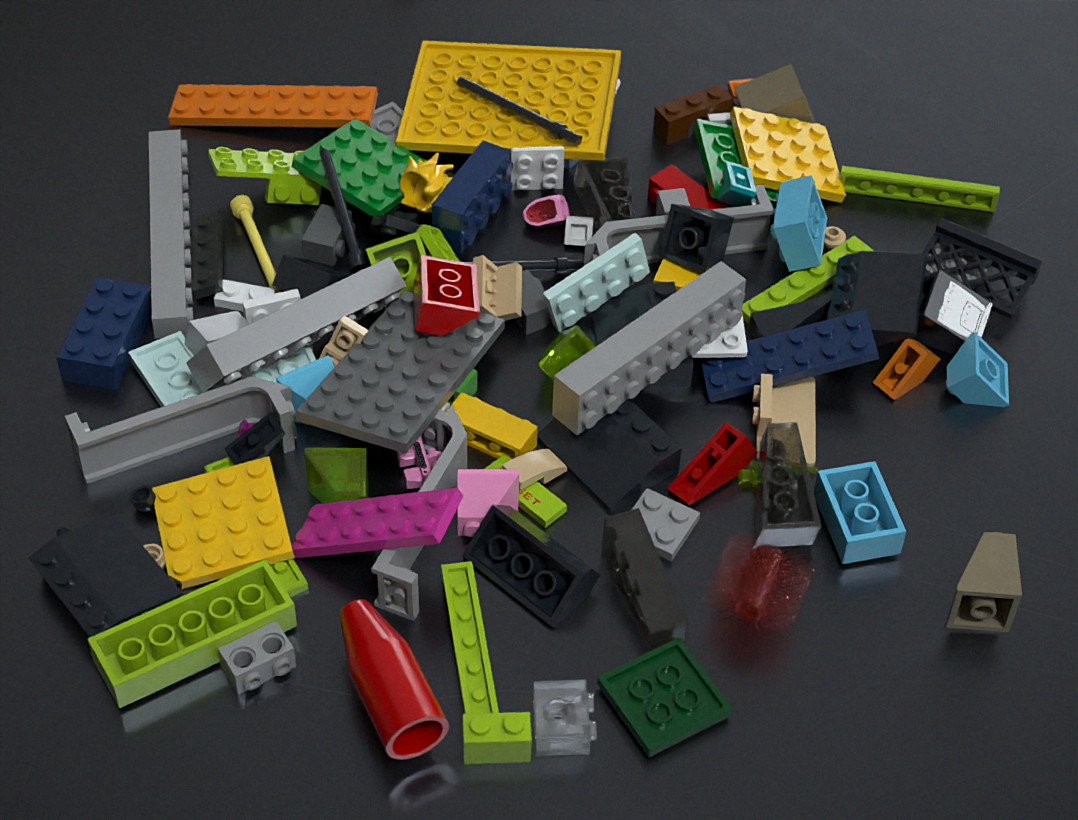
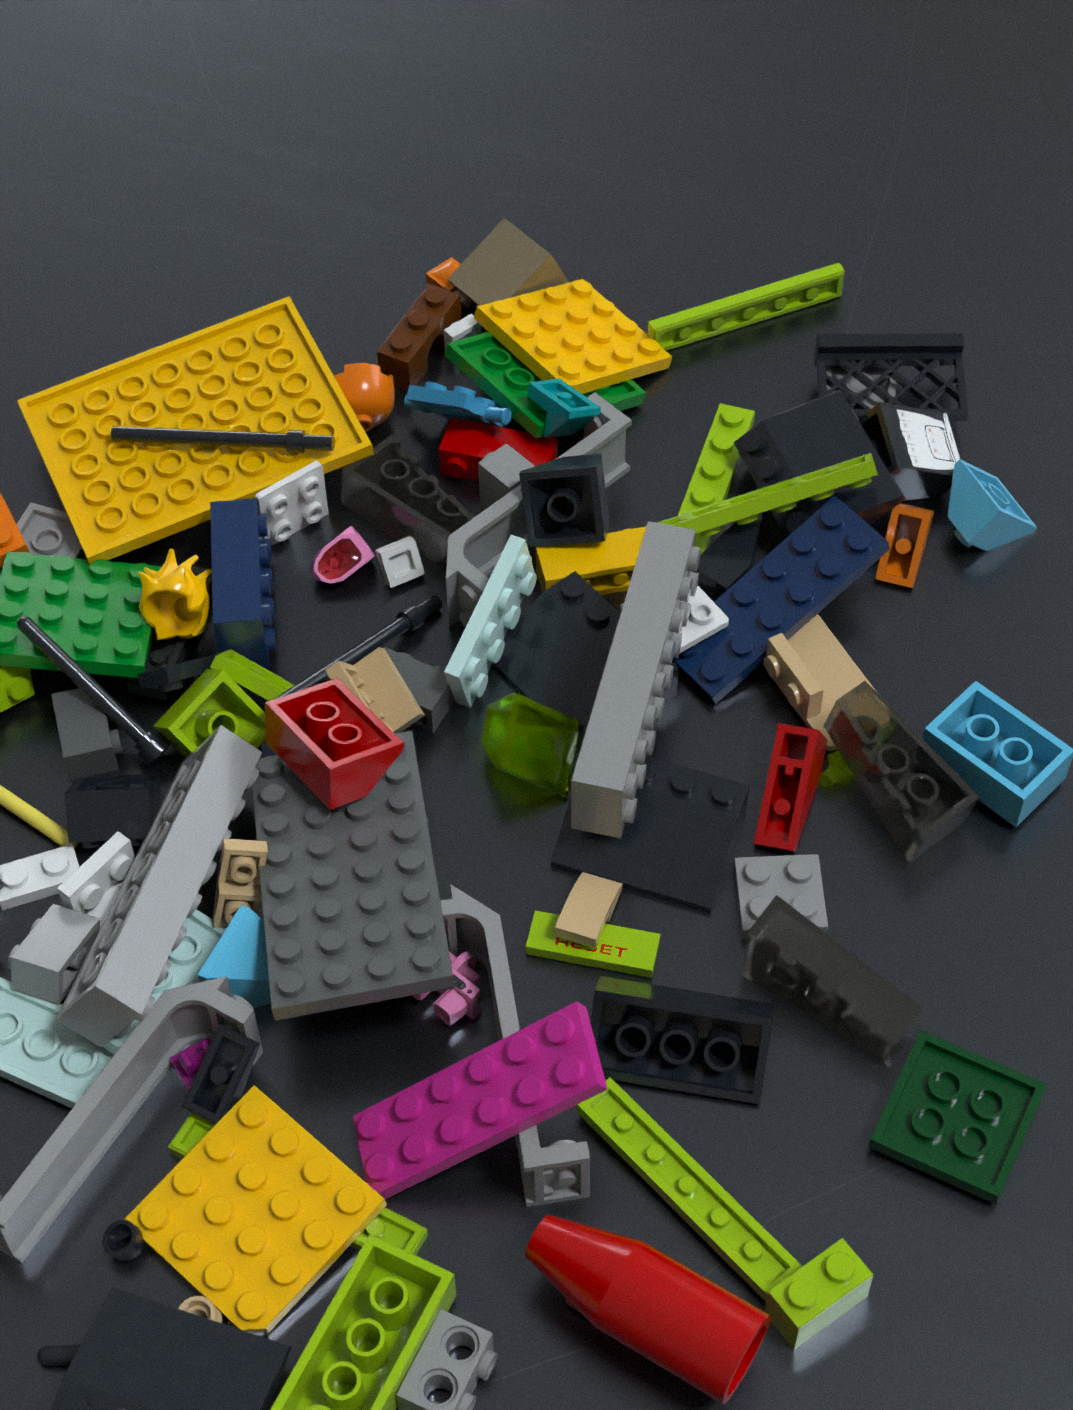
camera: 30 degrees left, 5 degrees up
clear neon green slope [304,448,369,504] -> none
yellow brick [446,392,538,460] -> none
bright pink slope [458,469,519,537] -> none
clear brick [533,680,597,756] -> none
clear red piece [704,528,816,640] -> none
medium azure brick [771,175,827,272] -> none
tan plate [823,226,846,251] -> none
none -> orange cylinder [334,363,395,432]
none -> dark azure plate [404,382,512,428]
none -> lime plate [657,453,878,537]

